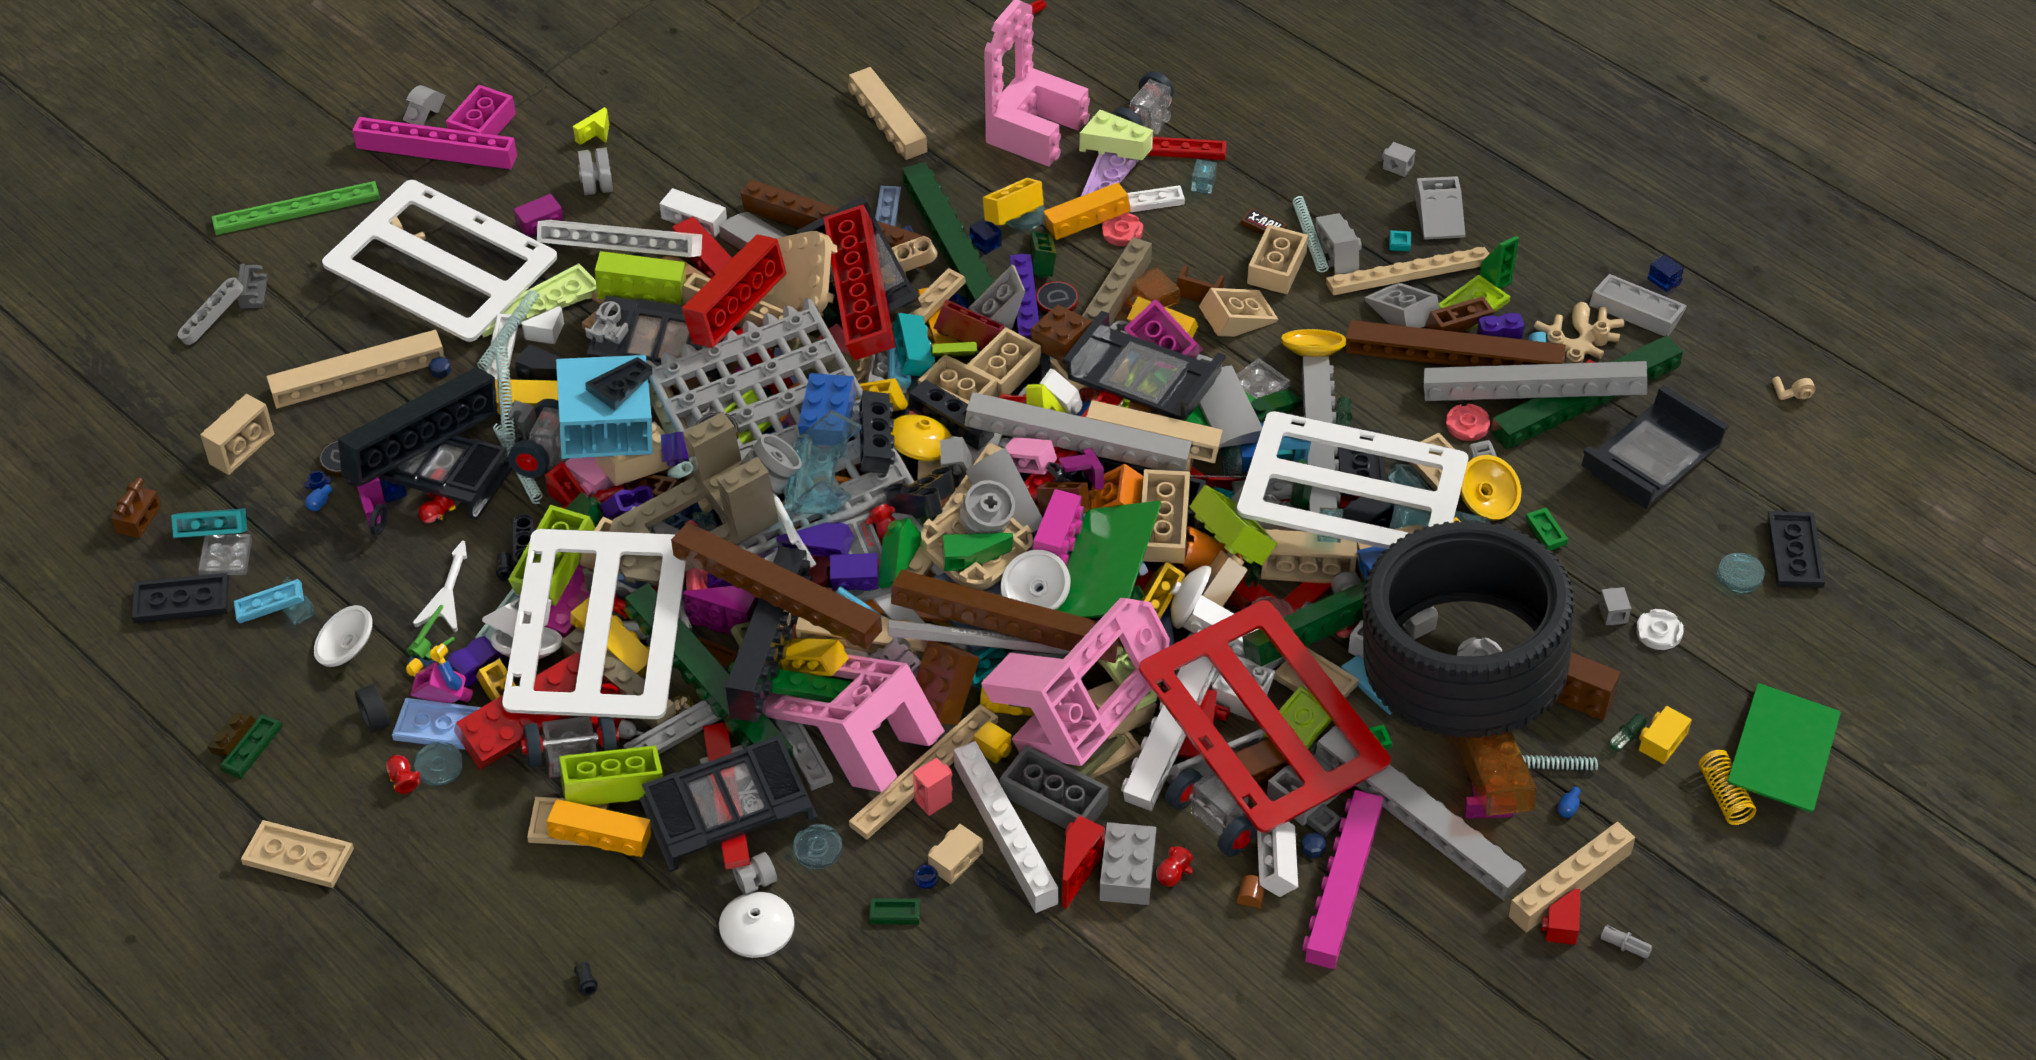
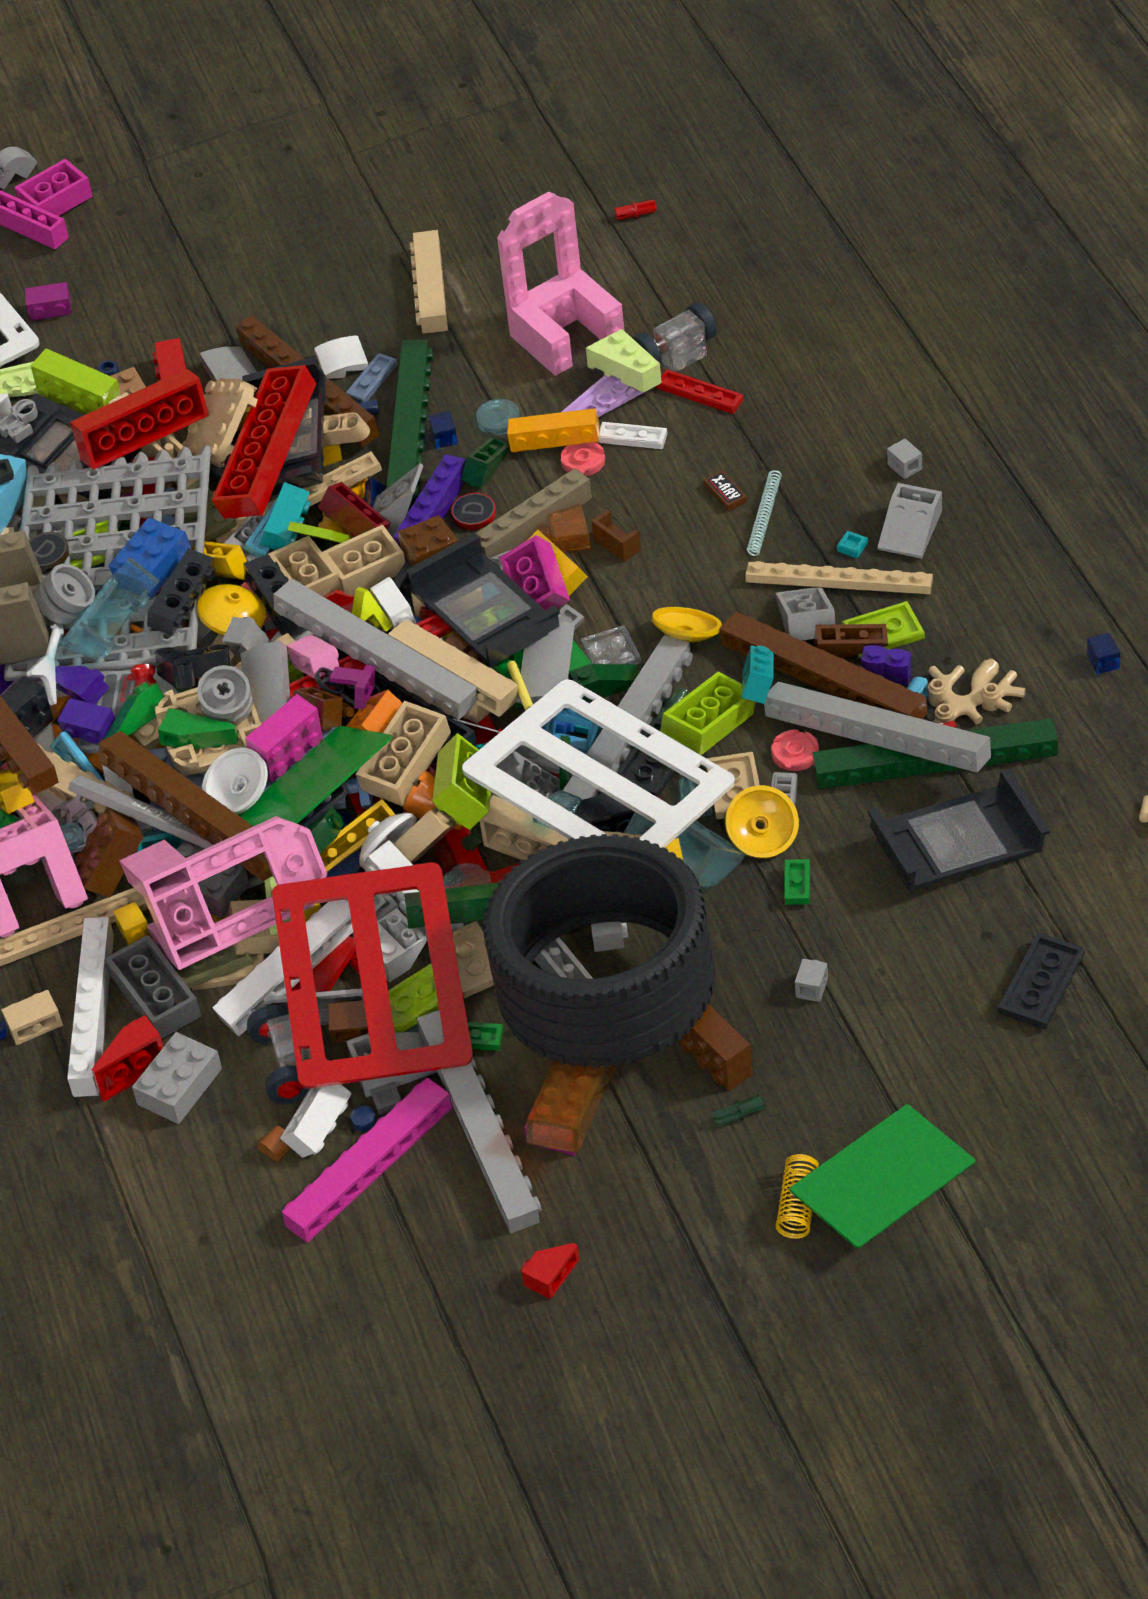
camera: 30 degrees right, 0 degrees up
white brick [537,220,702,257] -> none
neon yellow slope [573,107,609,145] -> none
light grey wheel [578,147,613,196] -> none
white brick [660,188,727,238] -> none
coral brick [913,758,953,816] -> none
yellow brick [983,178,1044,225] -> none
red animal [1156,846,1193,887] -> none
clear light blue brick [1191,159,1217,194] -> none
tan slope [1199,288,1278,336] -> none
tan brick [1247,224,1308,294] -> none
light grey wedge [1316,213,1362,276] -> none
light aqua piece [1477,753,1598,771] -> none
green slope [1480,236,1519,289] -> none
tan brick [1508,822,1635,933] -> none
blue cylinder [1557,786,1581,818] -> none
light grey slope [1589,274,1687,336] -> none
light grey axle [1601,925,1652,958] -> none
white tile [1636,609,1684,650] -> none
yellow brick [1639,706,1692,764] -> none
clear light blue tile [1717,553,1765,593] -> none
none -> white slope [314,336,368,379]
none -> light yellow bar [507,661,533,711]
none -> lime brick [660,672,755,755]
none -> teal brick [742,646,774,704]

